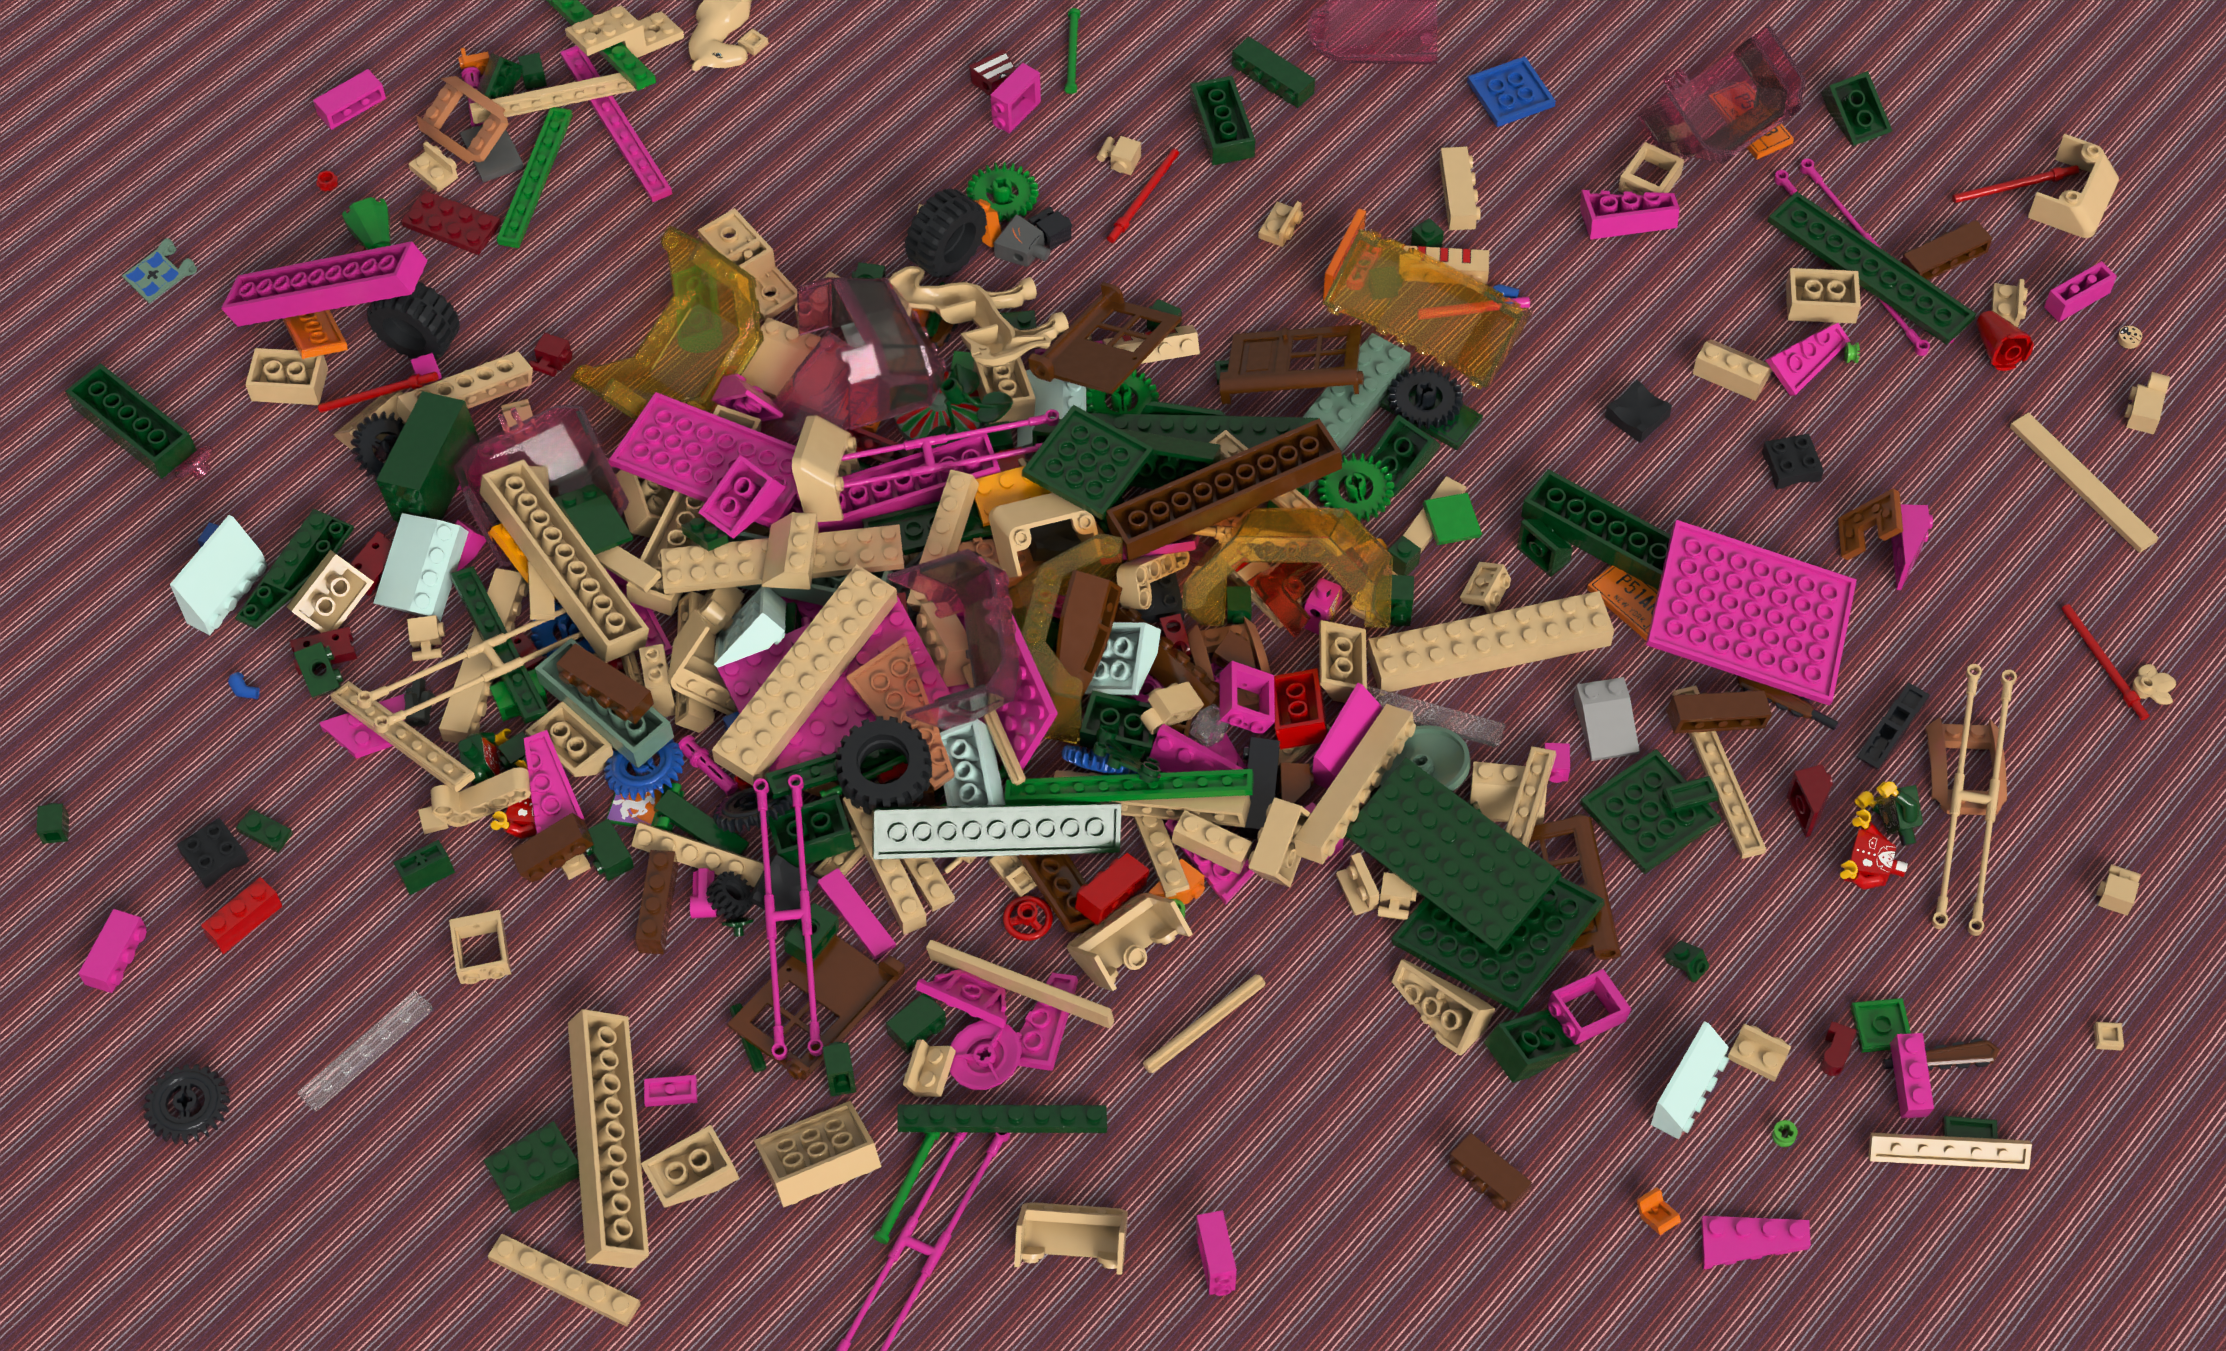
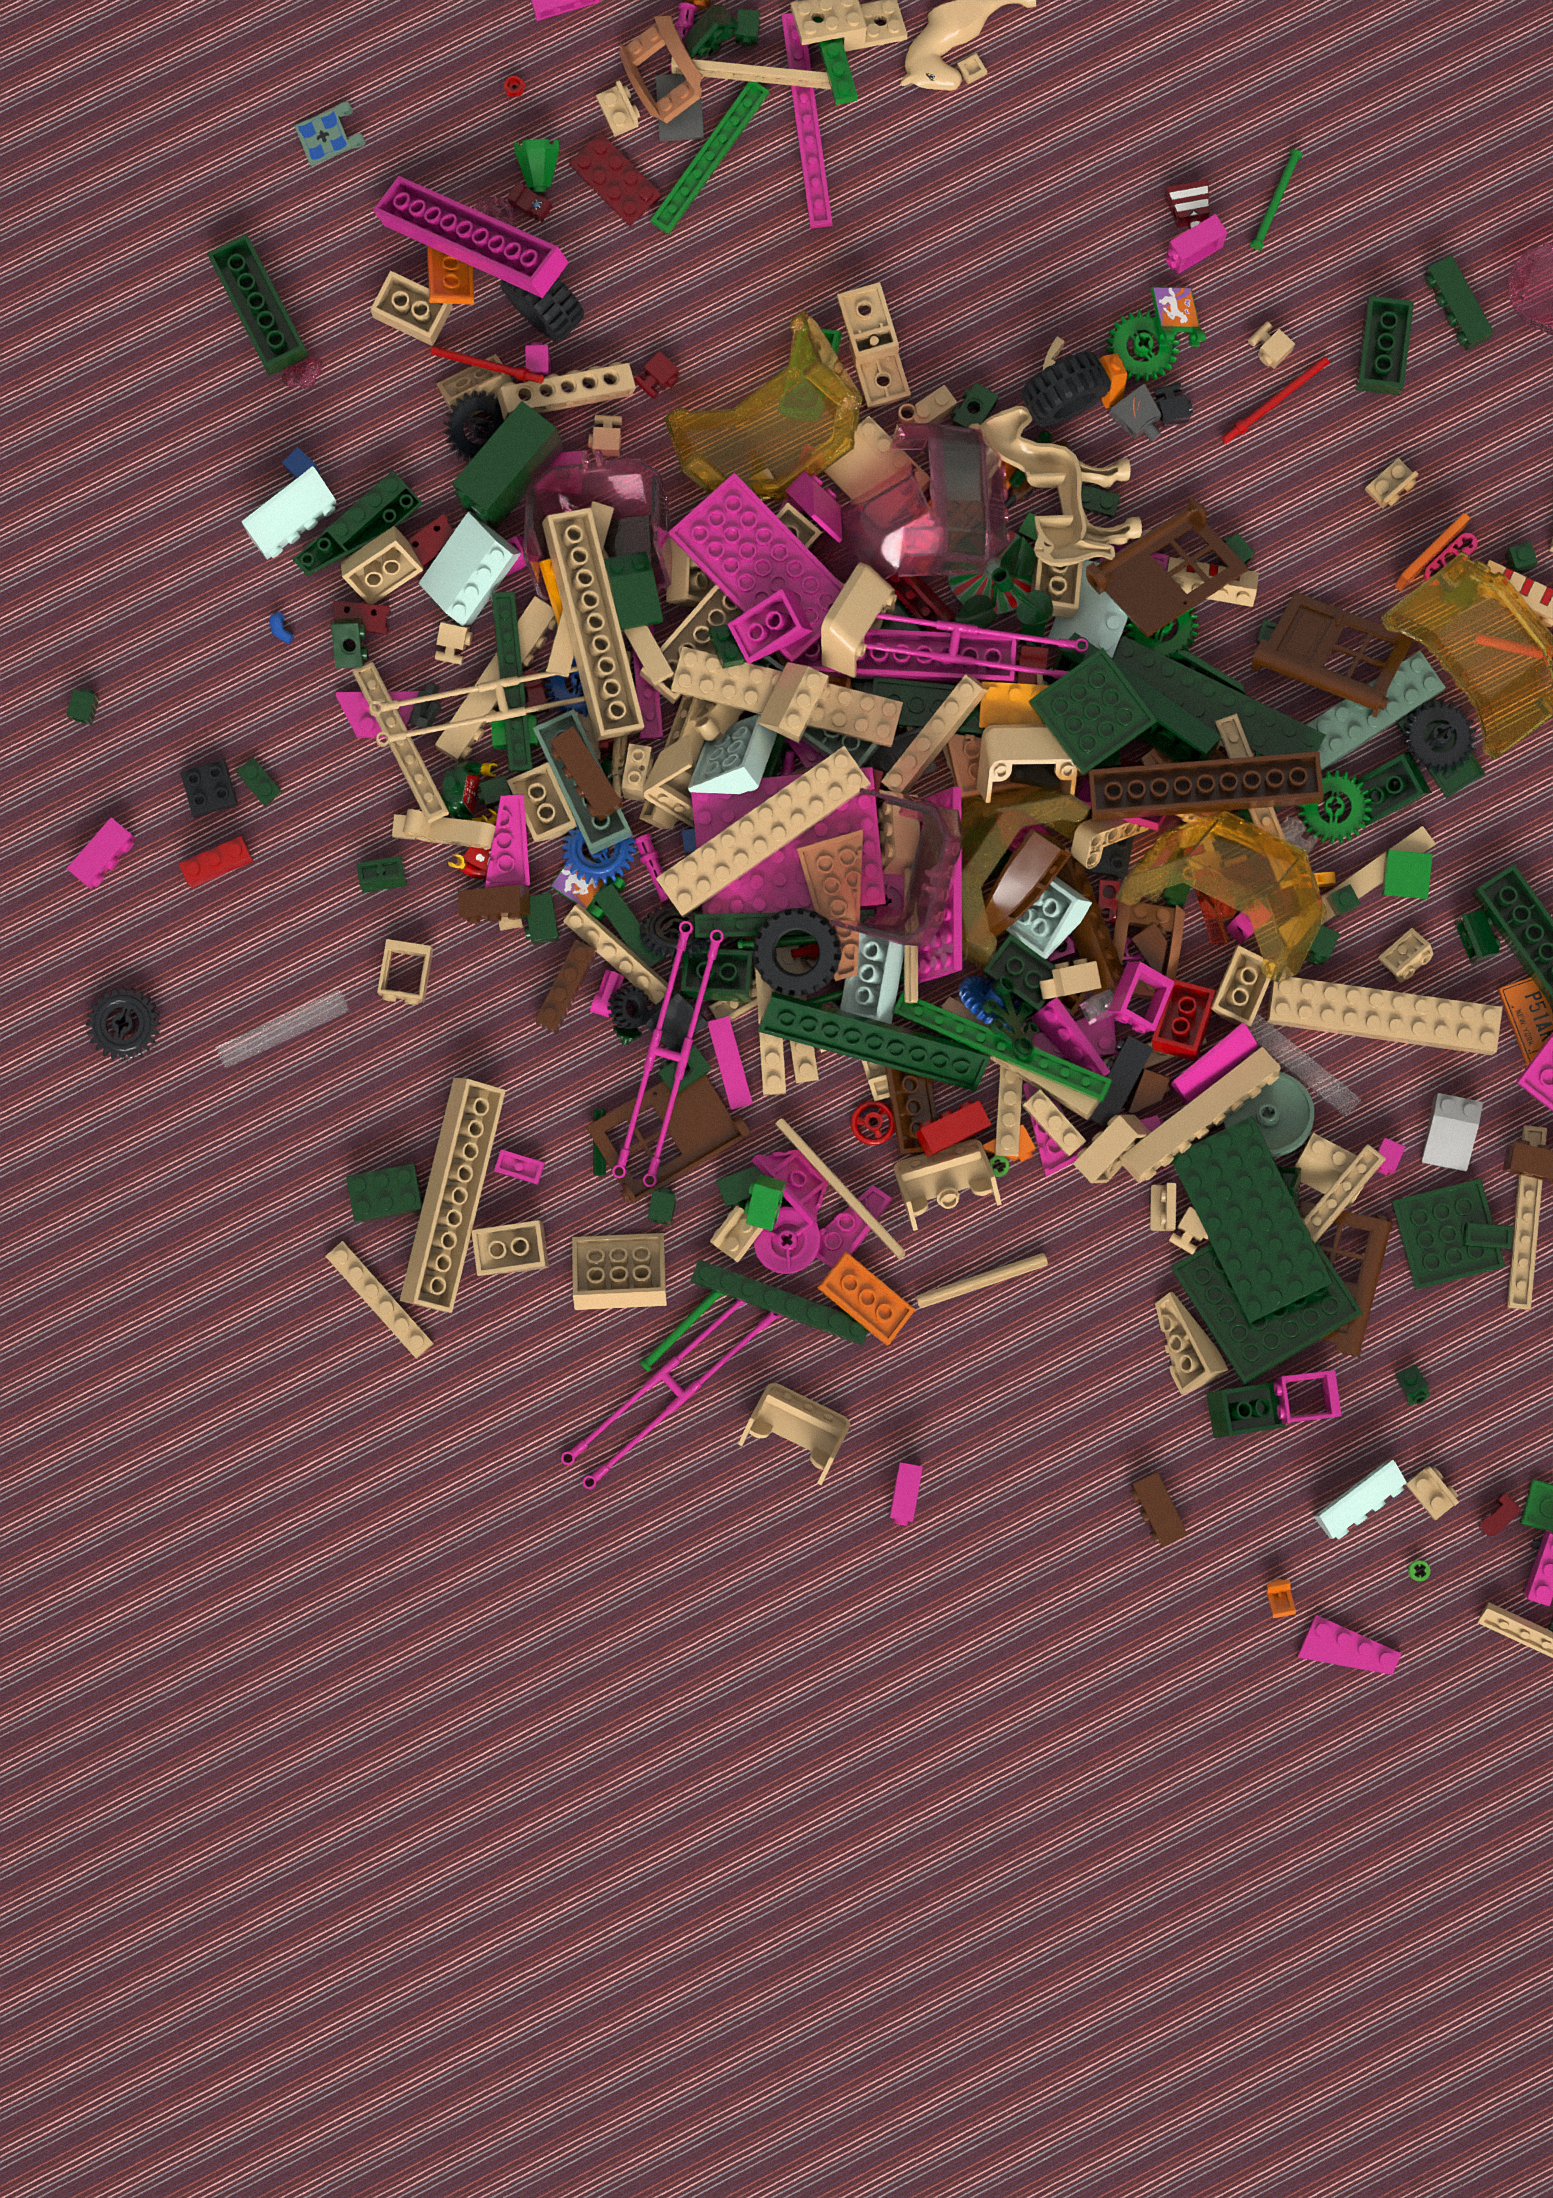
camera: 25 degrees right, 25 degrees up
none -> green brick [744,1174,786,1231]
none -> orange tile [817,1252,916,1346]
none -> flag [1150,287,1206,347]

